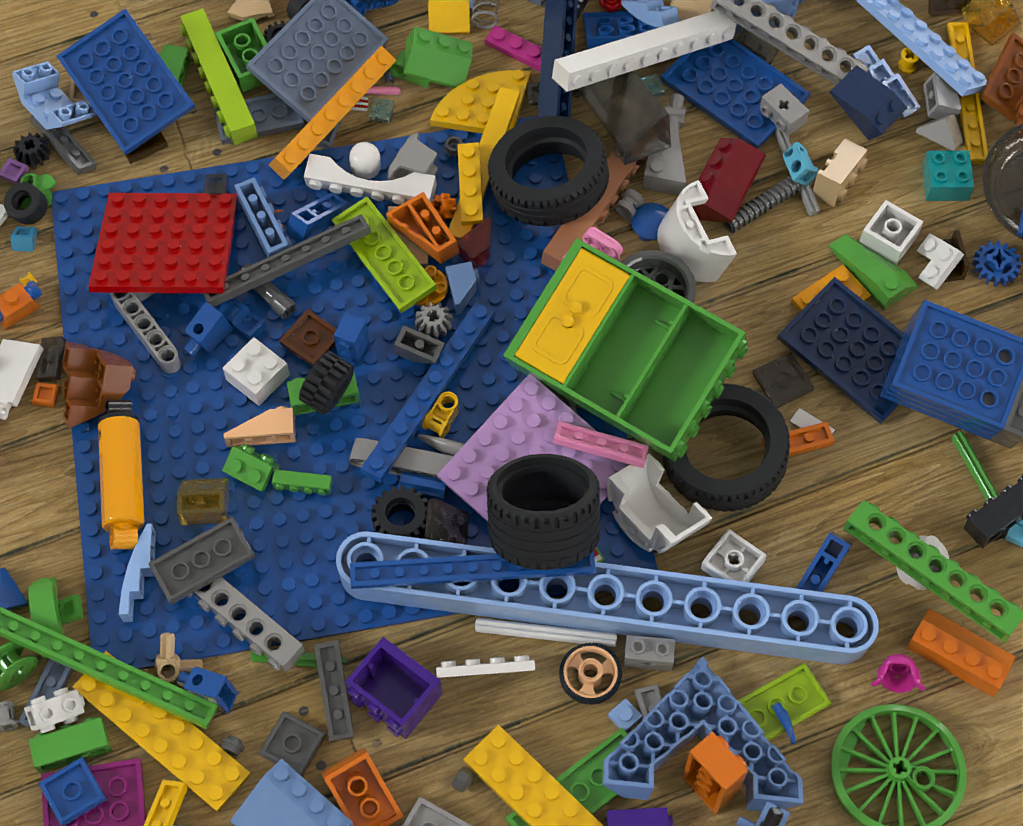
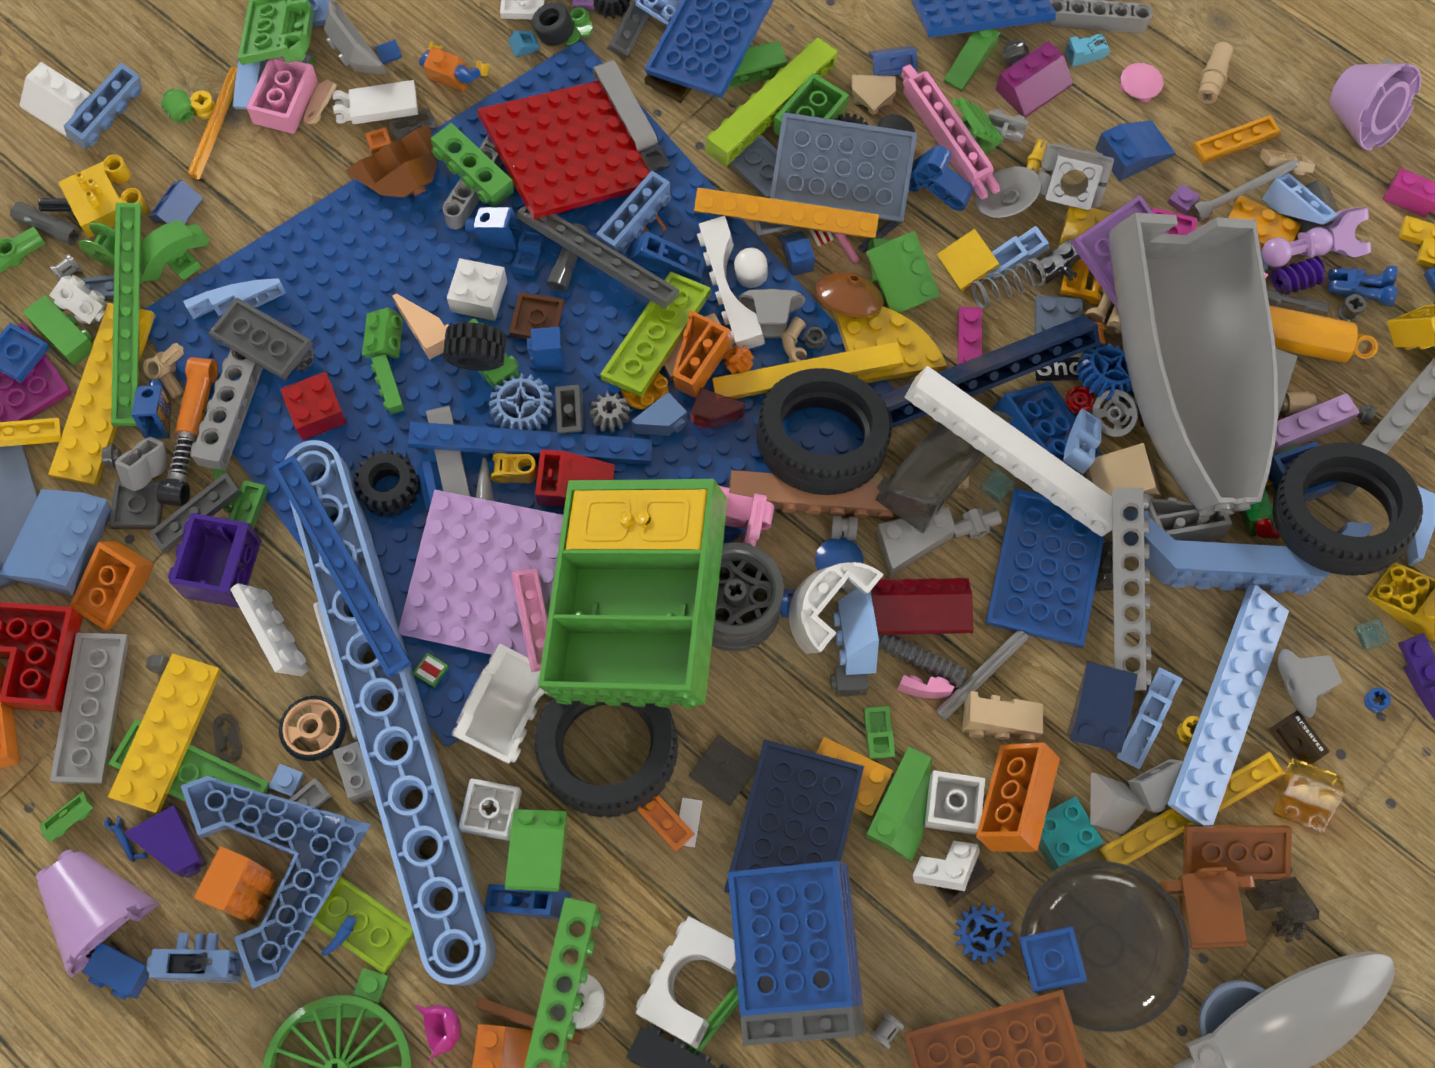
camera: 60 degrees right, 5 degrees up
light orange piece [98,399,144,550] -> none
clear yellow slope [176,478,229,525] -> none
clear light blue plate [369,98,395,123] -> none
clear smoke plate [425,498,469,545] -> none
yellow plate [458,142,484,225] -> none
black tyre [486,454,600,570] -> none
light grey brick [760,84,809,136] -> none
medium azure leg [783,142,819,186] -> none
none -> light grey brick [115,437,170,491]
none -> piece [156,357,218,506]
none -> clear smoke beam [213,714,243,763]
none -> bright green plate [229,480,269,529]
none -> red brick [280,372,347,441]
none -> bright green plate [353,968,390,1003]
none -> bright green brick [430,123,514,208]
none -> dark orange tile [476,997,584,1045]
none -> light blue gear [489,373,554,431]
none -> bright green slope [505,809,567,892]
none -> red slope [535,449,615,507]
none -> light grey beam [592,60,658,152]
none -> white arch [636,916,737,1049]
none -> blue slope [779,231,815,276]
none -> tan piece [780,317,807,363]
none -> dark orange dish [815,272,884,318]
none -> dark grey brick [830,666,868,697]
none -> light blue slope [833,588,879,675]
none -> bright green slope [863,706,895,759]
none -> bright pink slope [897,675,954,699]
none -> orange brick [976,742,1060,852]

